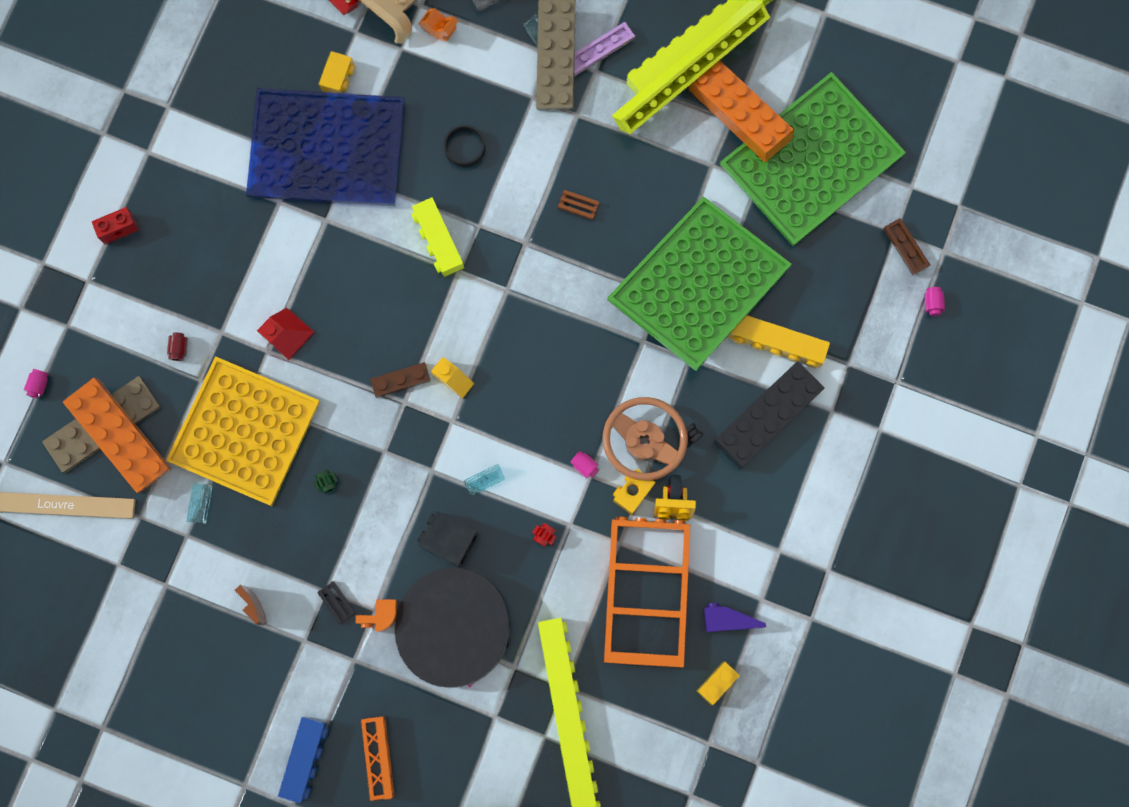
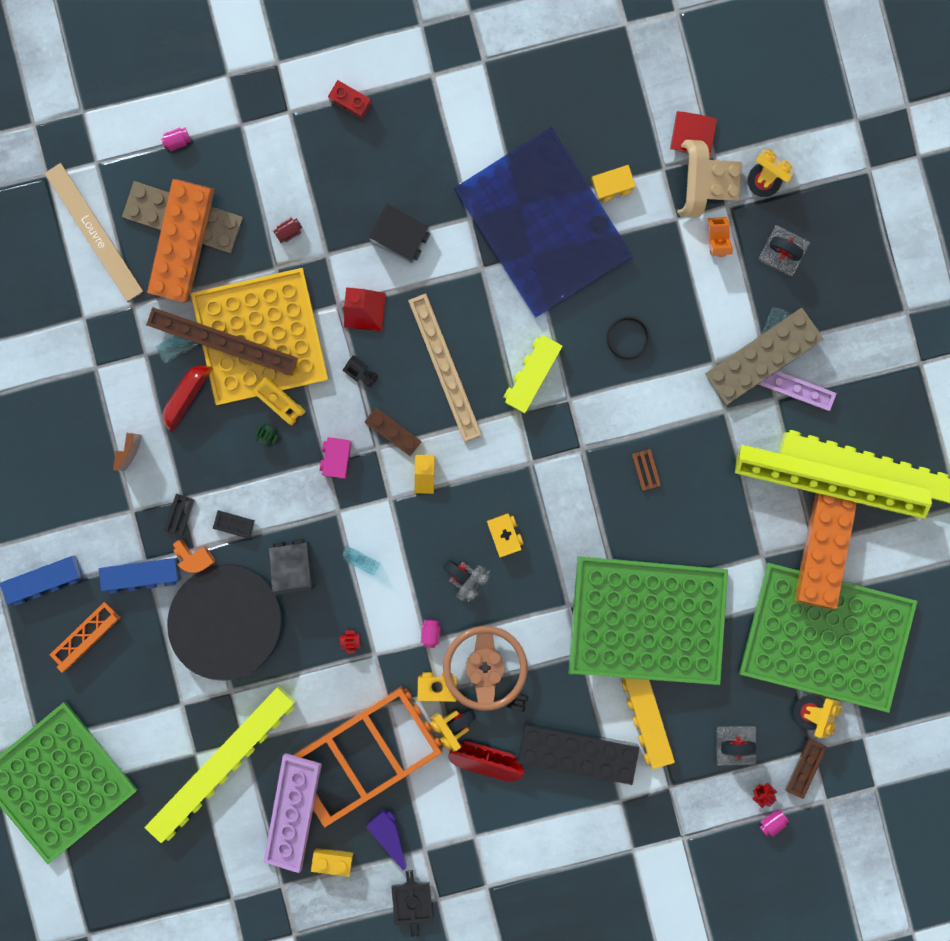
camera: 55 degrees right, 10 degrees up
none -> blue brick [98,557,181,594]
none -> reddish brown plate [146,307,299,376]
none -> red brick [163,365,213,432]
none -> black plate [212,510,255,539]
none -> yellow plate [252,376,305,426]
none -> lavender plate [264,753,321,873]
none -> dark pink brick [320,437,352,479]
none -> black plate [342,355,379,387]
none -> black slope [369,203,431,264]
none -> black plate [391,870,433,937]
none -> tan tile [408,293,482,443]
none -> clear plate [443,560,490,602]
none -> red brick [448,741,524,782]
none -> yellow brick [487,513,524,557]
none -> clear plate [716,726,756,765]
none -> red gear [752,783,777,808]
none -> plate [794,695,842,738]

